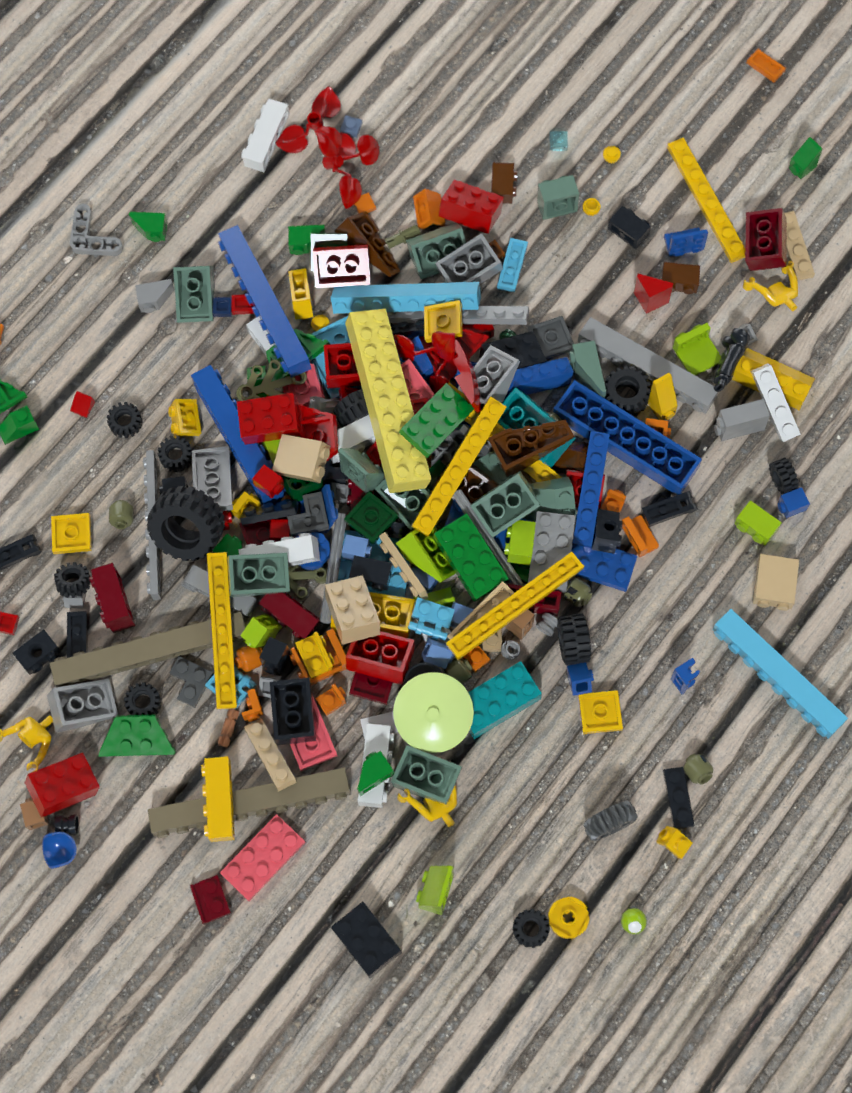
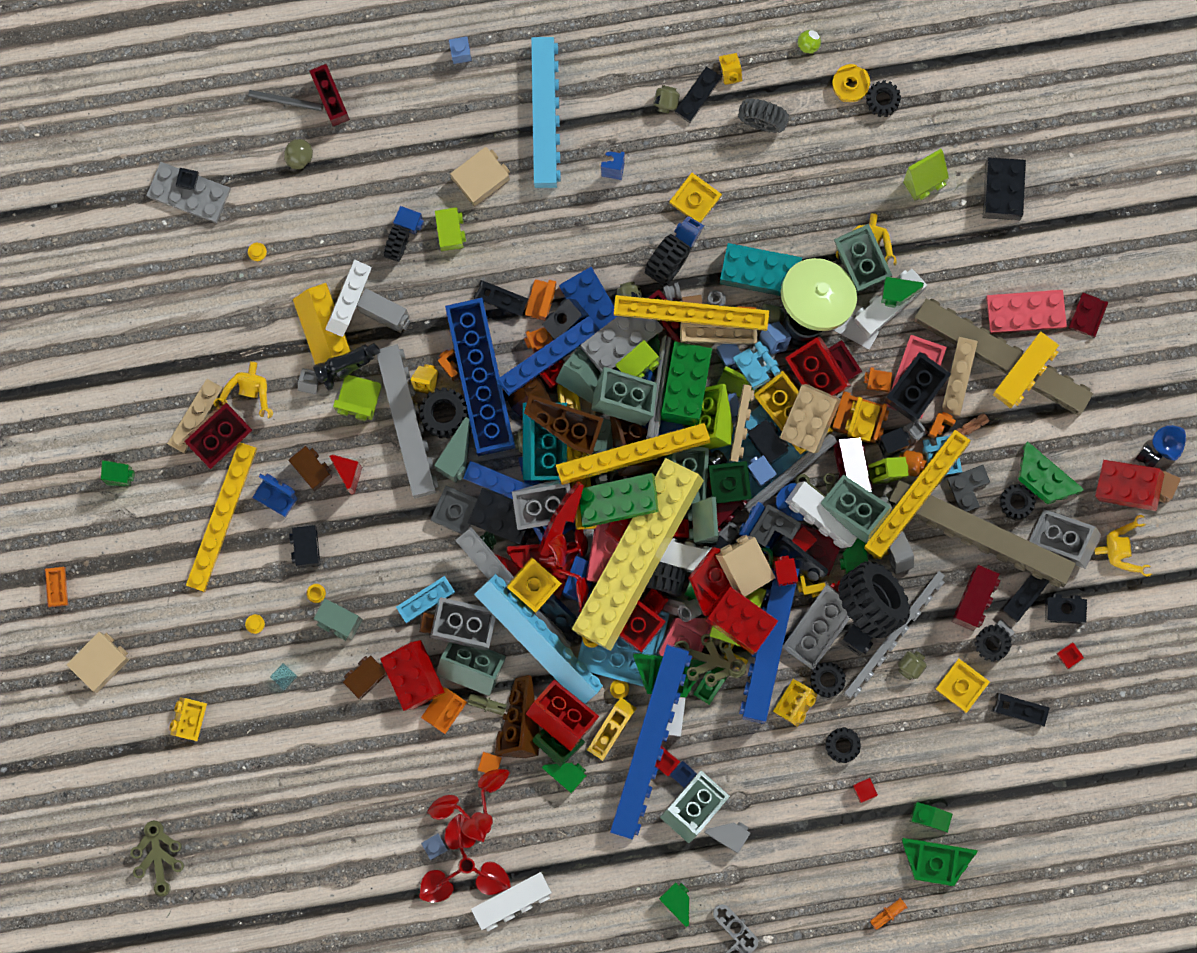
camera: 135 degrees left, 10 degrees up
none -> tan brick [66,632,130,693]
none -> yellow bracket [169,697,207,741]

